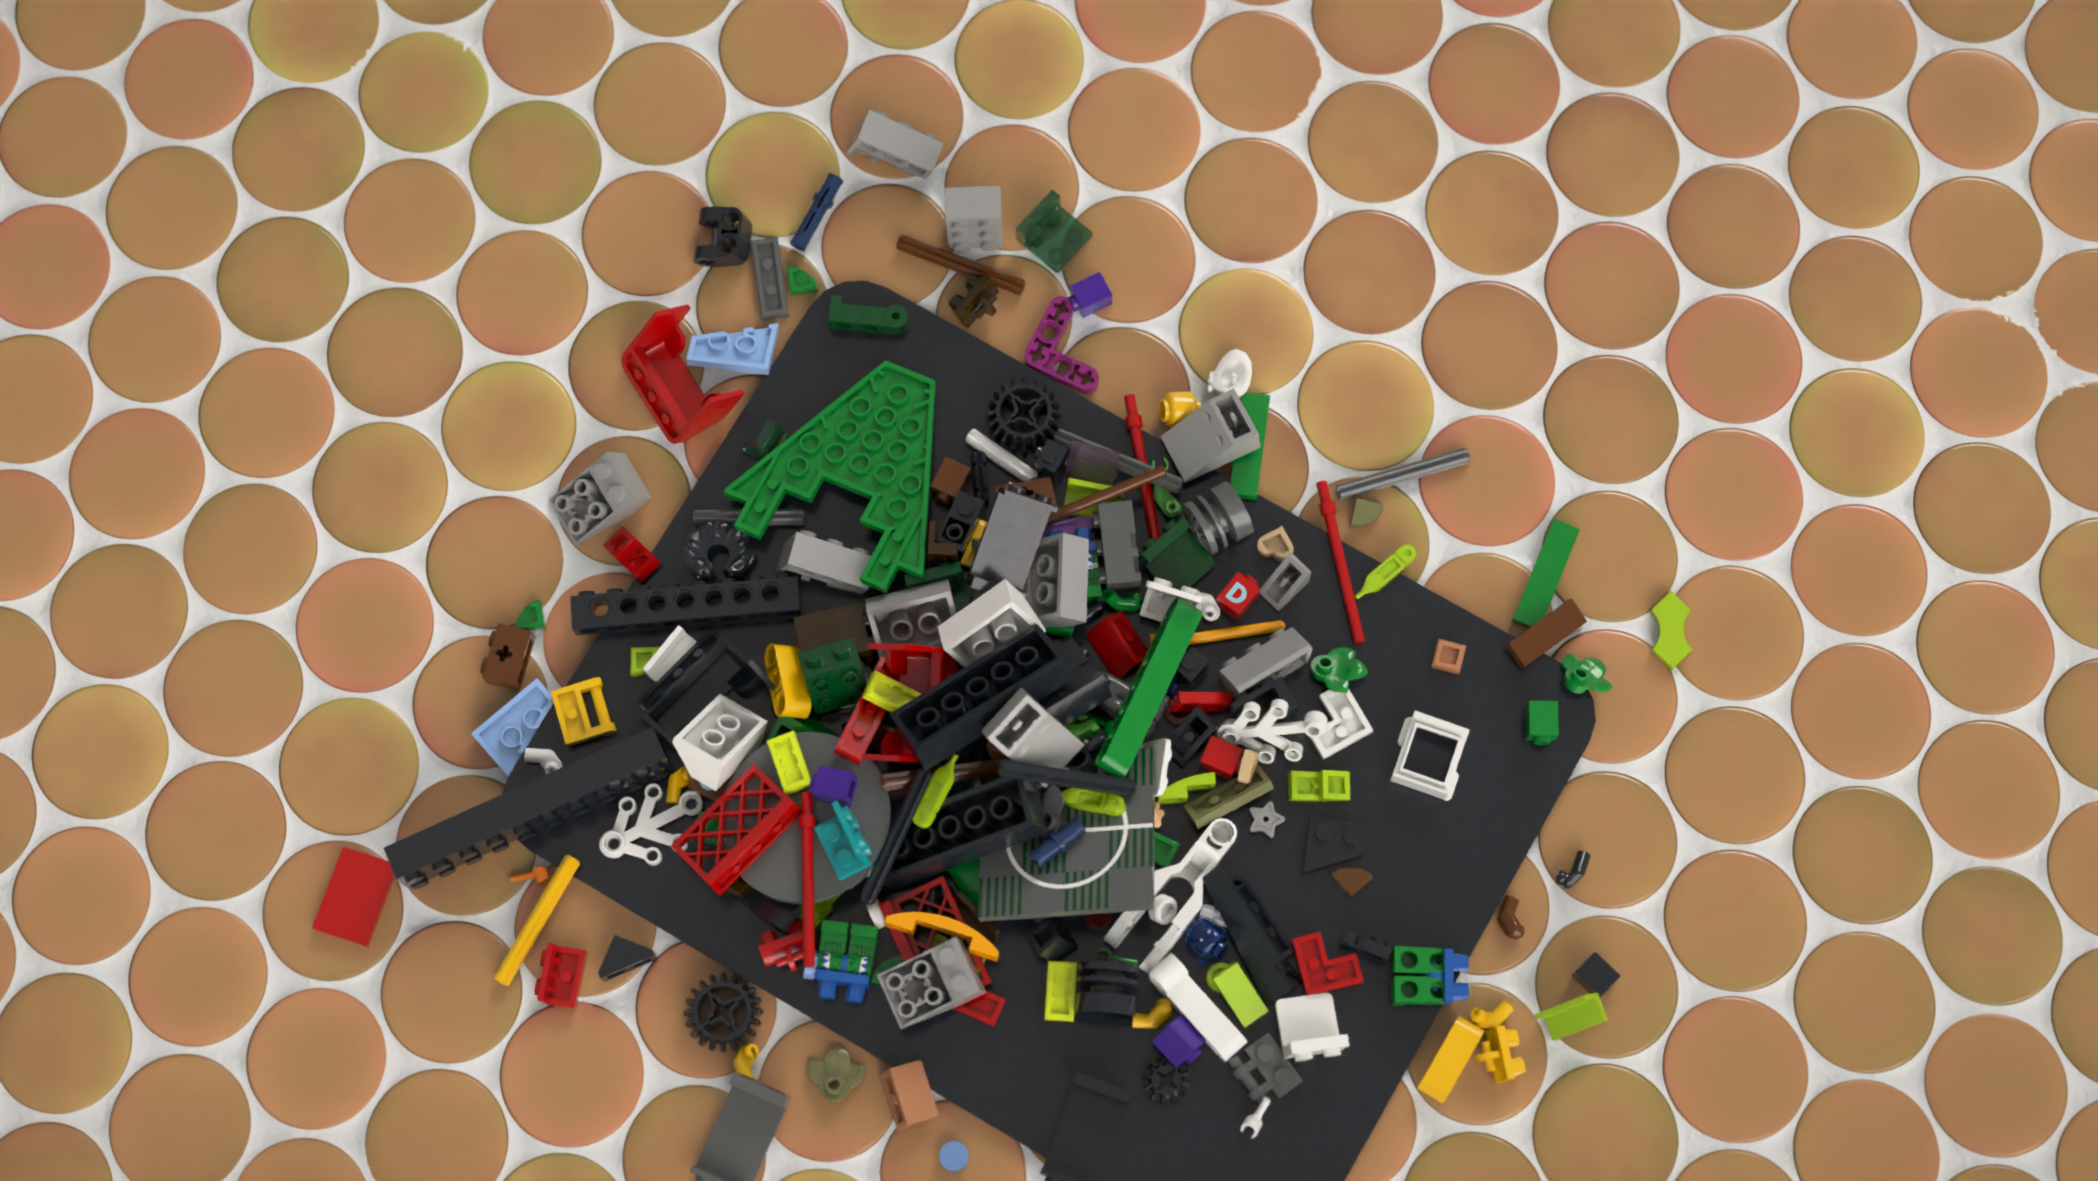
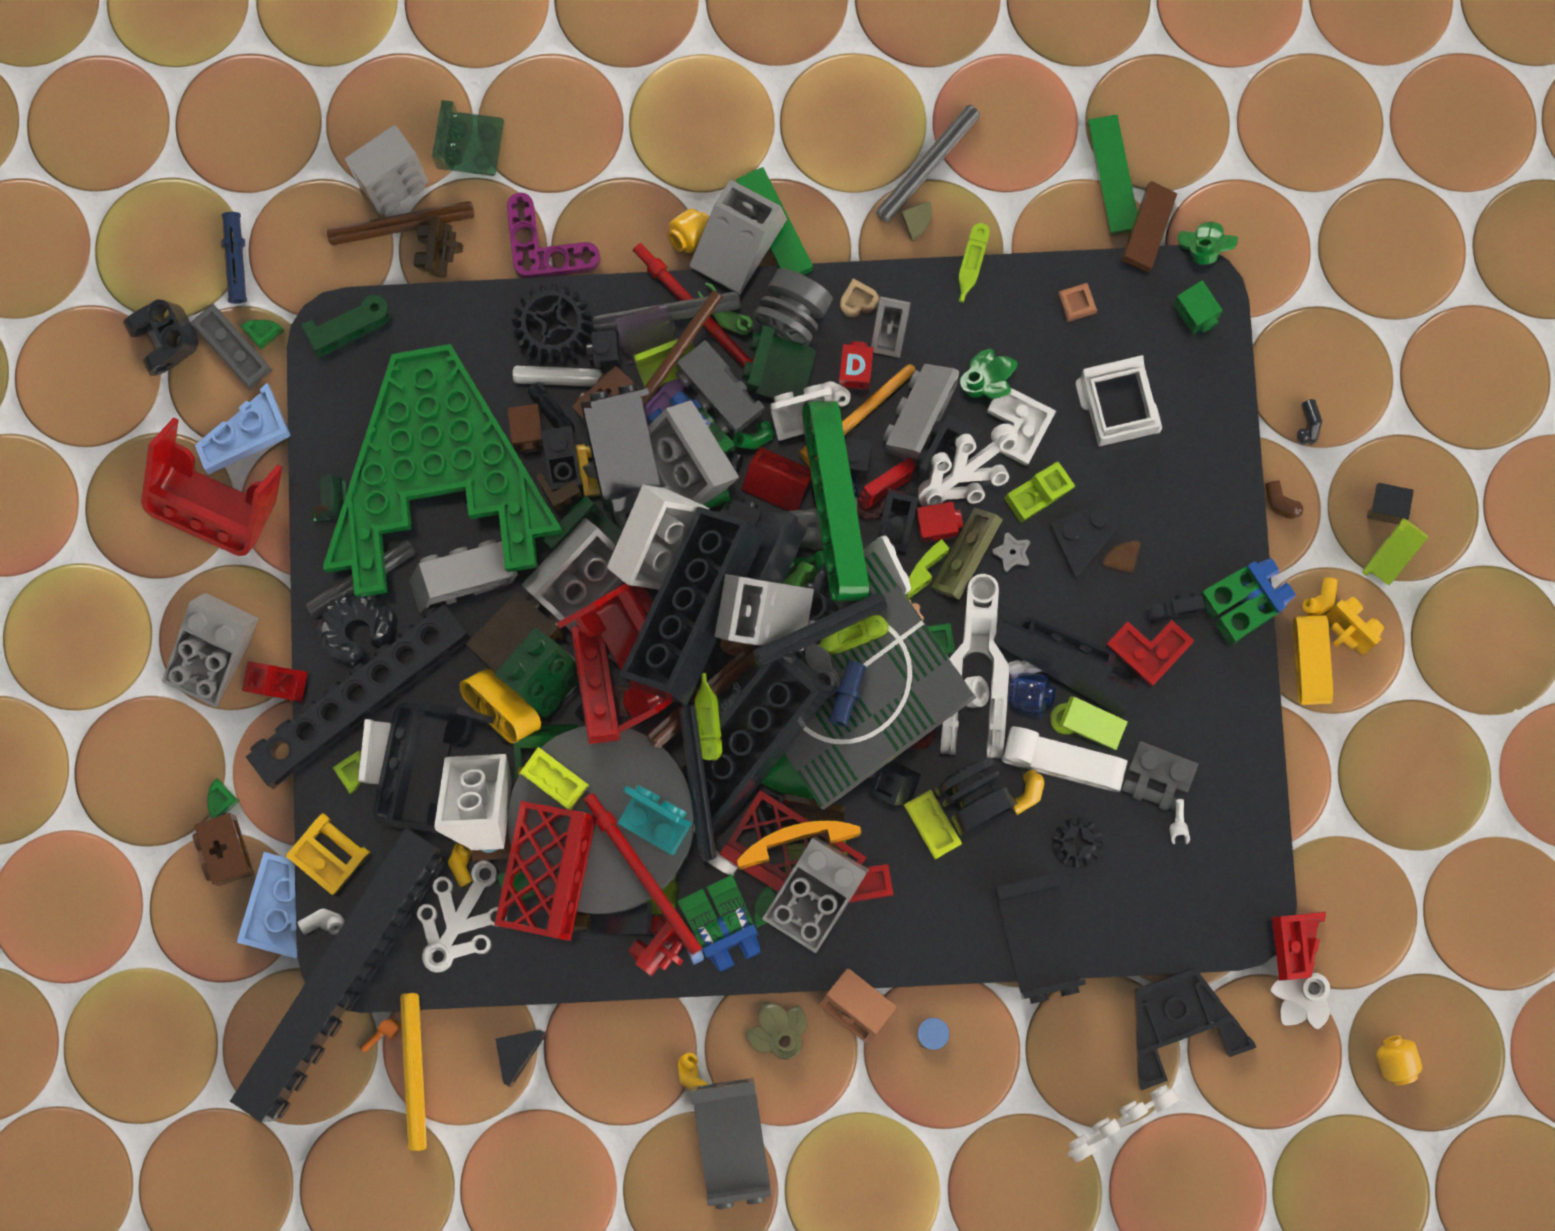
camera: 30 degrees left, 5 degrees up
red tile [312,847,395,947] -> none
red bracket [534,943,588,1009] -> none
black gear [684,973,763,1053] -> none
dark purple brick [810,766,858,807] -> none
light grey wedge [845,110,944,179] -> none
neon yellow plate [862,670,921,712] -> none
dark purple brick [1068,272,1112,318] -> none
green hand [1098,948,1138,966] -> none
dark purple brick [1152,1014,1207,1068] -> none
white hat [1207,349,1252,397] -> none
tan tile [1238,749,1259,784] -> none
white bracket [1275,993,1349,1062] -> none
red bar [1316,480,1365,644] -> none
lime tile [1650,591,1693,671] -> none

